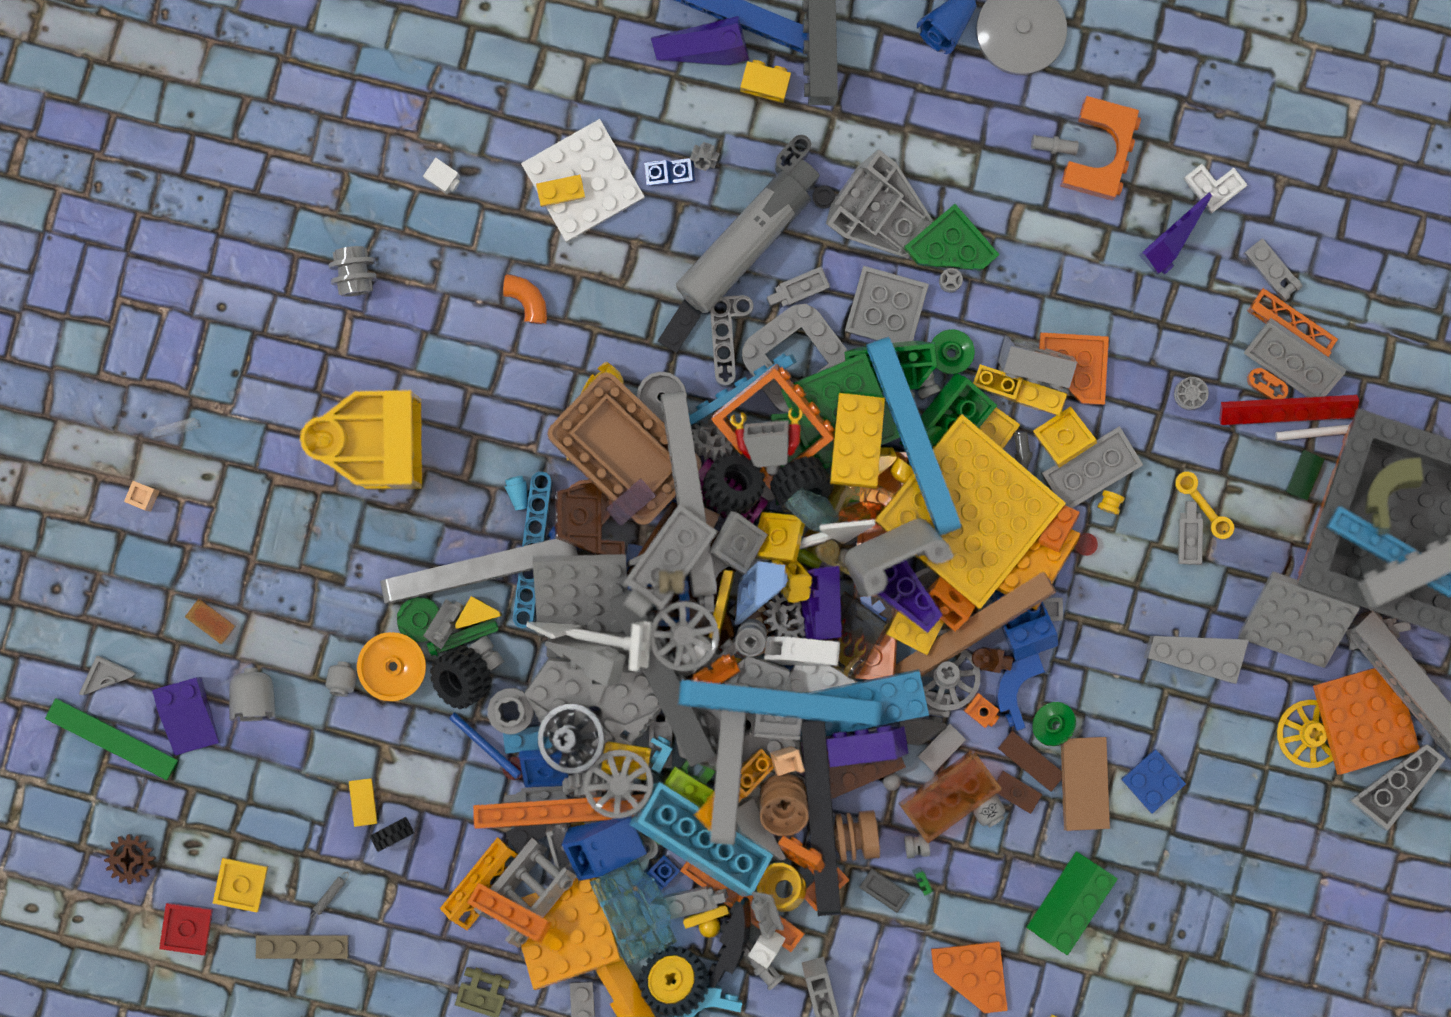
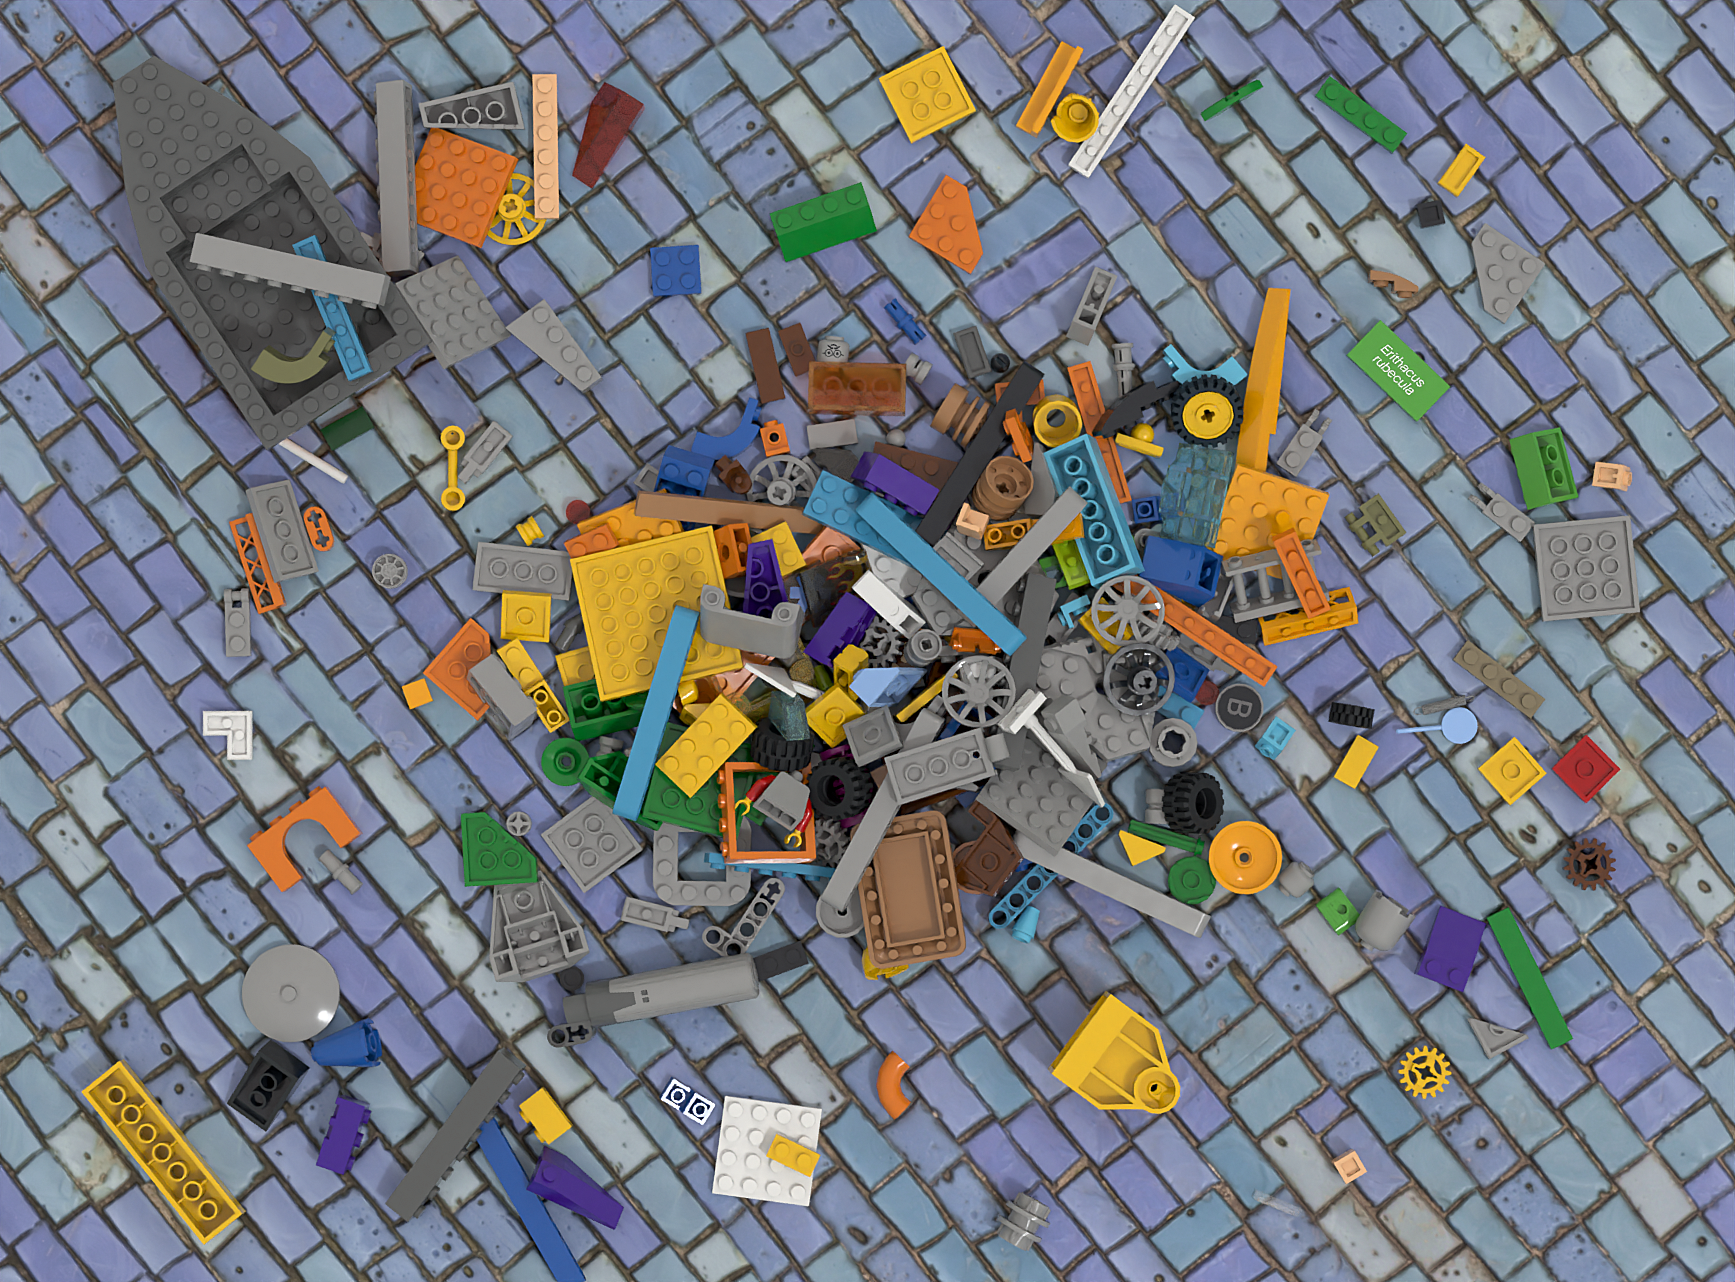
camera: 140 degrees left, 0 degrees up
clear orange plate [185,599,236,644] -> none
white brick [423,158,460,195] -> none
light grey hinge [423,599,463,649] -> none
blue bar [449,712,522,779] -> none
clear purple tile [606,479,656,526] -> none
dark tan wheel [659,570,684,594] -> none
light grey hinge [663,886,728,920] -> none
light grey gear [690,142,719,171] -> none
white brick [748,931,786,968] -> none
light grey hinge [751,892,784,938] -> none
clear orange plate [839,500,884,522] -> none
green tile [912,867,932,896] -> none
green dish [1032,702,1076,746] -> none
medium nougat tile [1061,737,1110,831] -> none
dark purple wedge [1139,192,1212,275] -> none
red plate [1219,395,1359,425] -> none
none -> light orange tile [402,678,433,709]
none -> light nougat plate [532,74,559,220]
none -> clear red wedge [572,82,645,189]
none -> blue pin [884,298,926,345]
none -> black hinge [991,353,1010,373]
none -> black tile [1215,684,1263,732]
none -> medium azure bracket [1255,716,1296,760]
none -> bright green piece [1315,887,1360,936]
none -> light blue piece [1396,707,1478,744]
none -> yellow gear [1397,1045,1451,1099]

